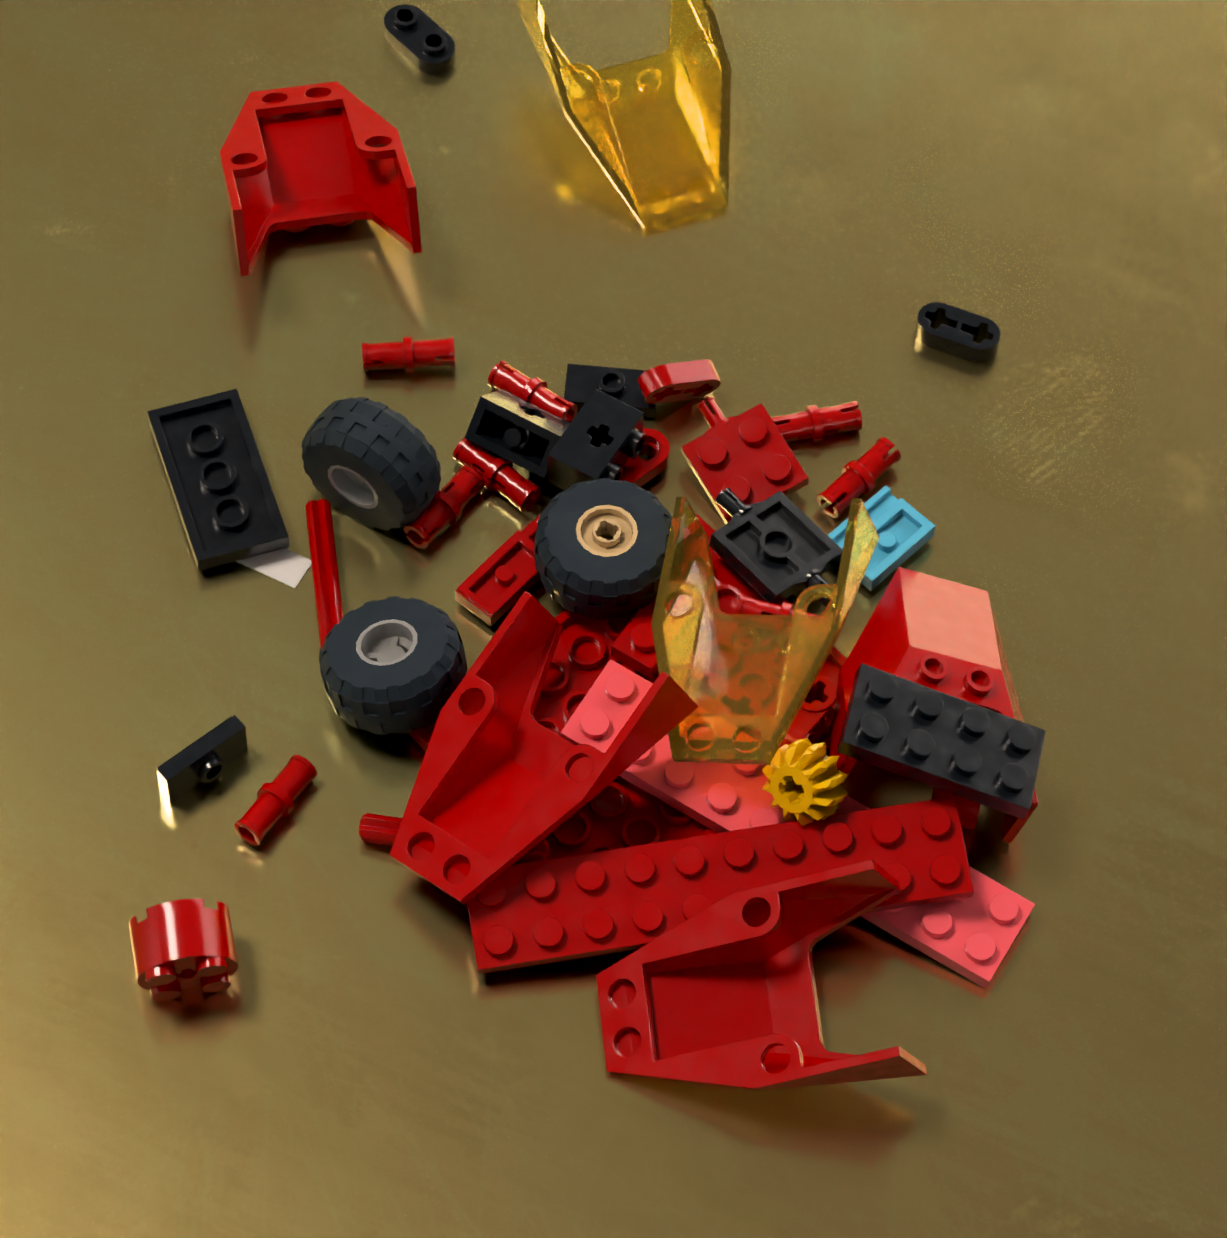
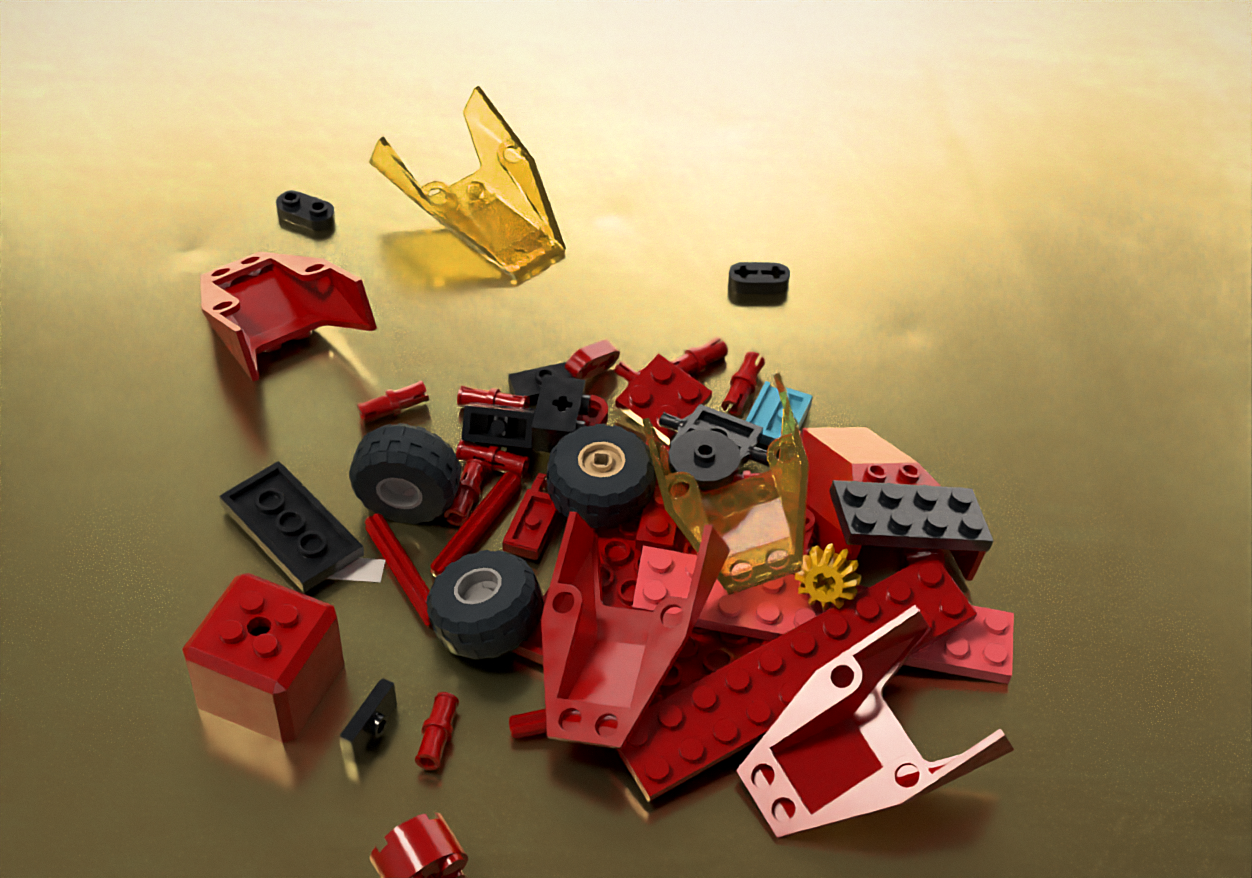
camera: 20 degrees left, 10 degrees down
none -> red plate [182,573,345,743]
none -> red axle [430,472,521,577]
none -> black plate [668,430,741,490]

